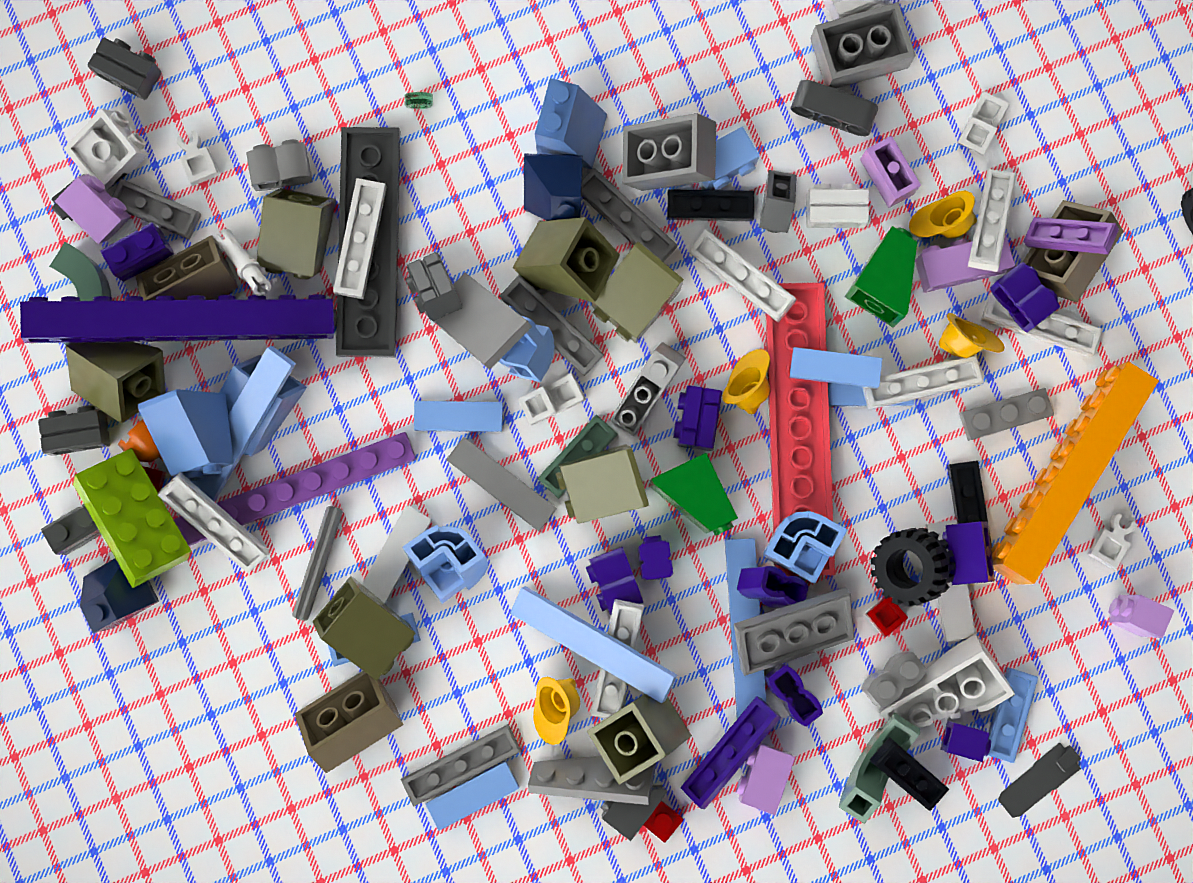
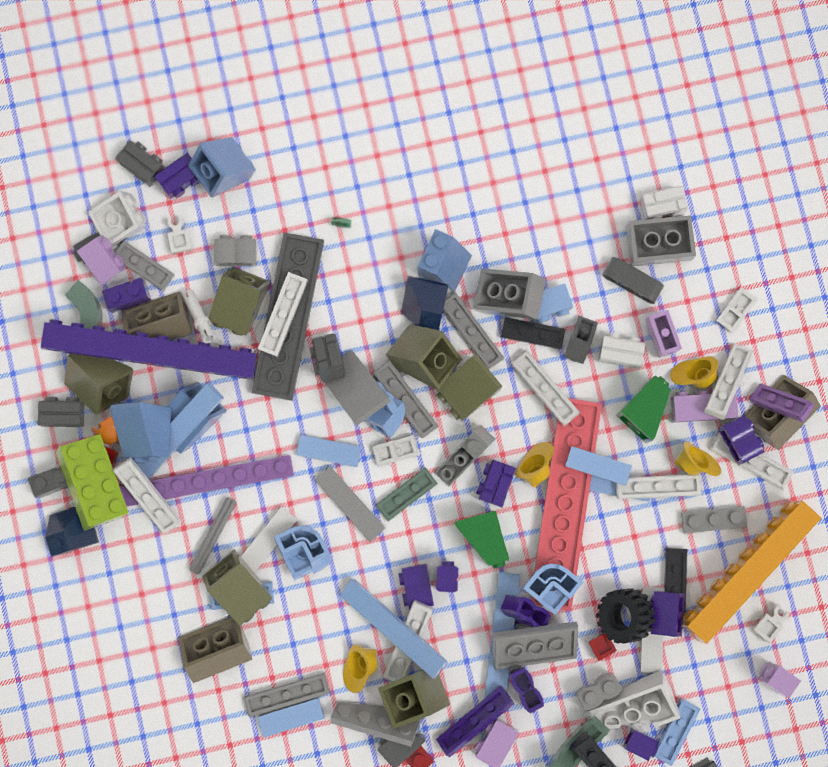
camera: 15 degrees right, 0 degrees up
slope [555,444,650,524] -> none
none -> dark purple brick [155,152,200,199]
none -> medium blue slope [188,137,256,198]

